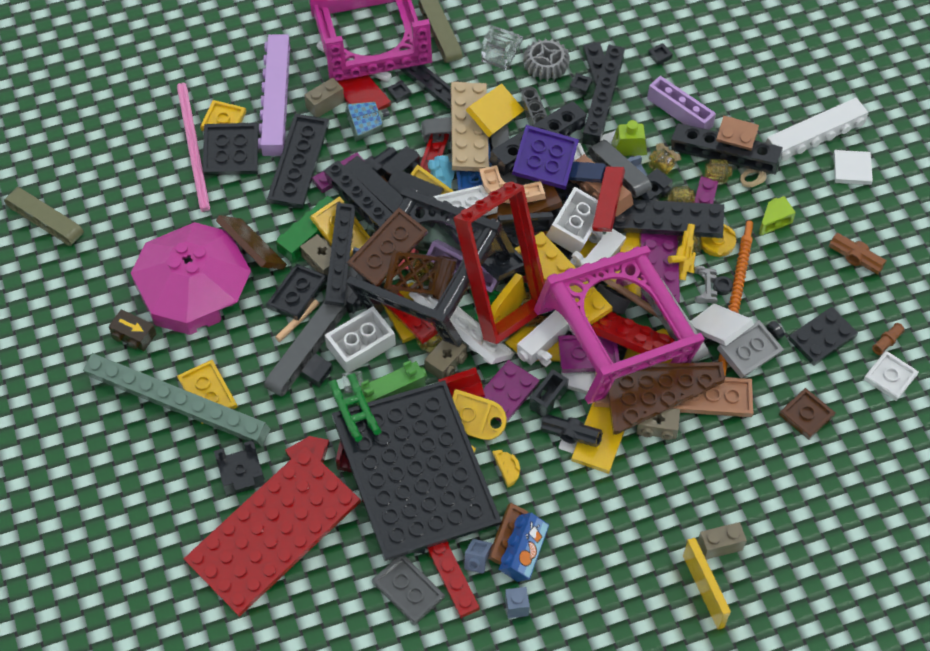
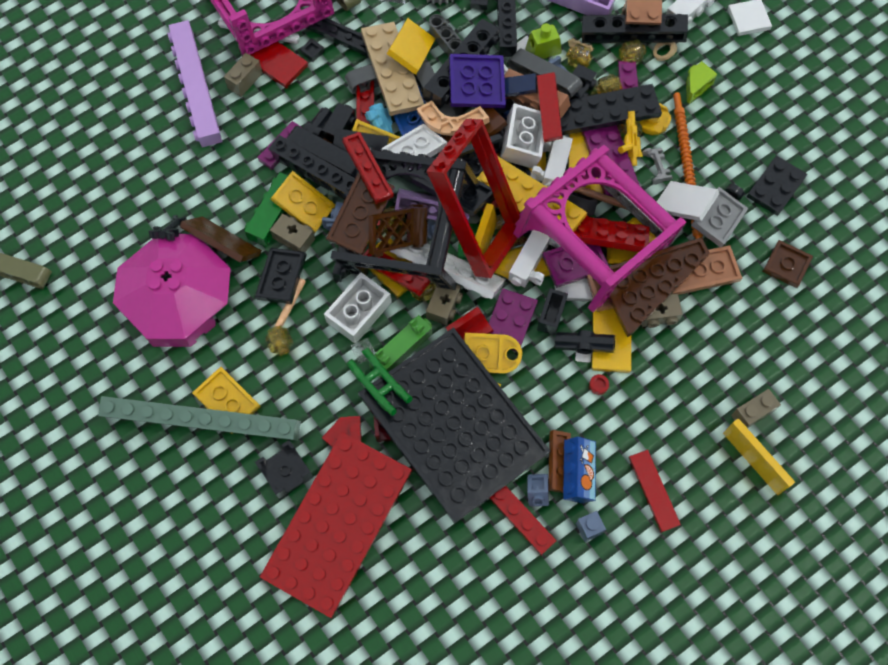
camera: 15 degrees left, 10 degrees up
dark brown brick [108,309,157,351] -> none
bright pink axle [177,83,210,212] -> none
yellow tile [200,100,247,131] -> none
black plate [203,123,259,175] -> none
dark grey beam [264,267,358,397] -> none
black plate [267,114,330,209] -> none
black piece [300,353,333,387] -> none
black plate [324,202,356,307] -> none
torso [345,102,390,141] -> none
dark grey tile [371,555,445,626] -> none
yellow plate [492,450,520,488] -> none
black tile [713,276,733,295] -> none
dark orange piece [829,233,887,275] -> none
white tile [863,351,919,401] -> none
dark orange pin [872,323,905,355] -> none
none -> black bar [149,215,187,241]
none -> clear yellow head [265,326,293,356]
none -> red tile [342,132,394,204]
none -> red tile [589,374,609,395]
none -> red tile [628,450,681,533]

